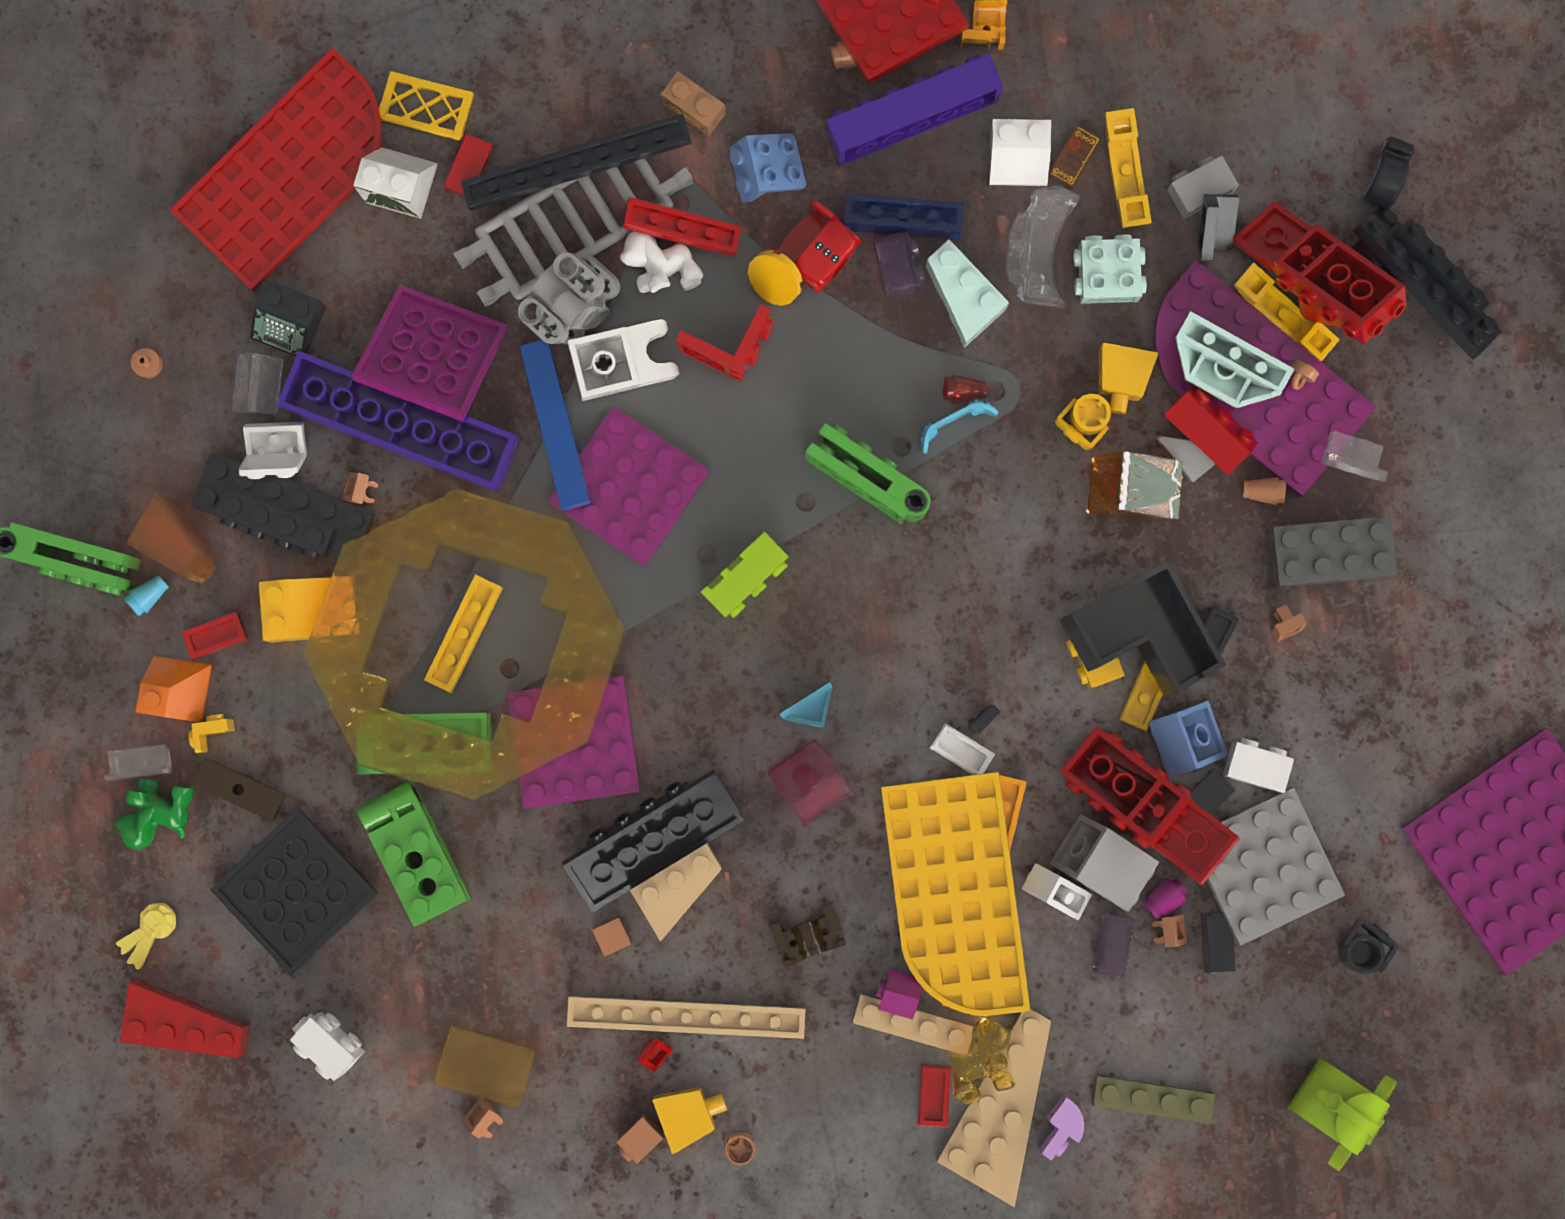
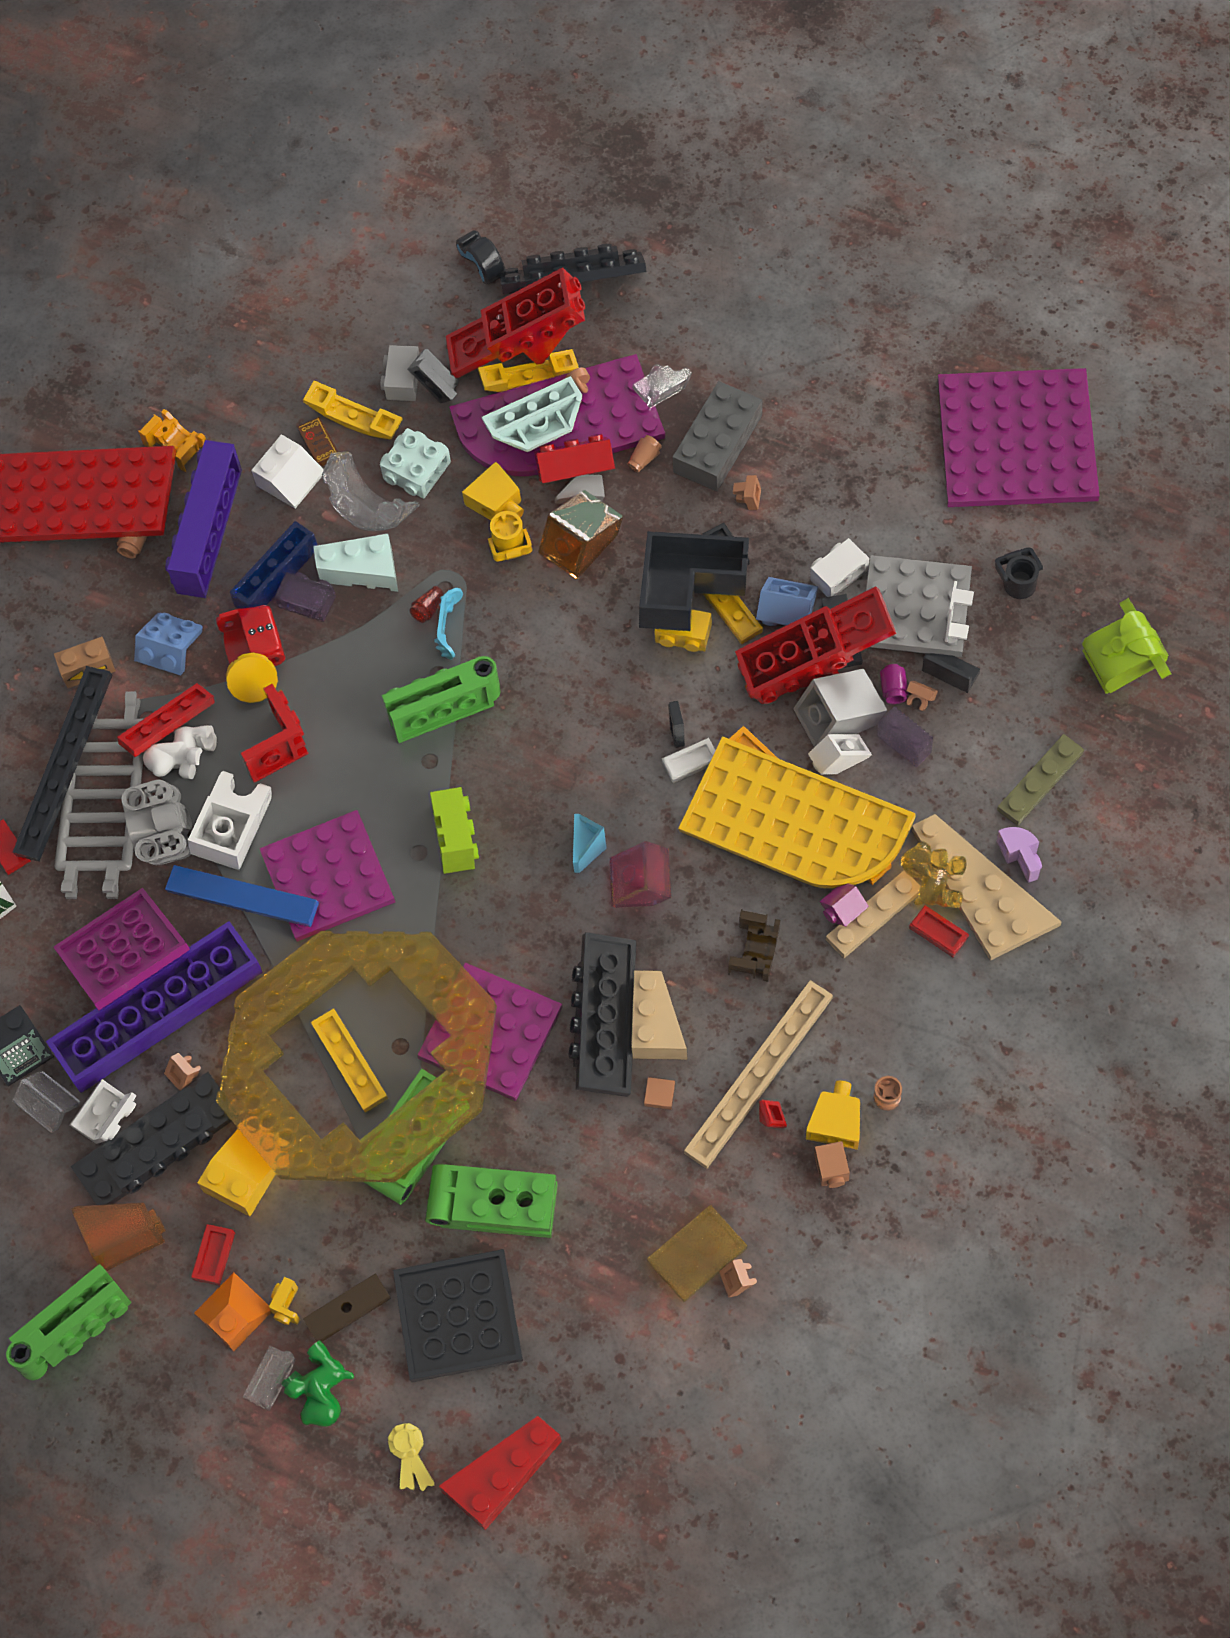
camera: 55 degrees left, 20 degrees down
medium azure cone [123,574,169,616] -> none
white brick [290,1012,365,1081] -> none
none -> white piece [945,581,974,642]

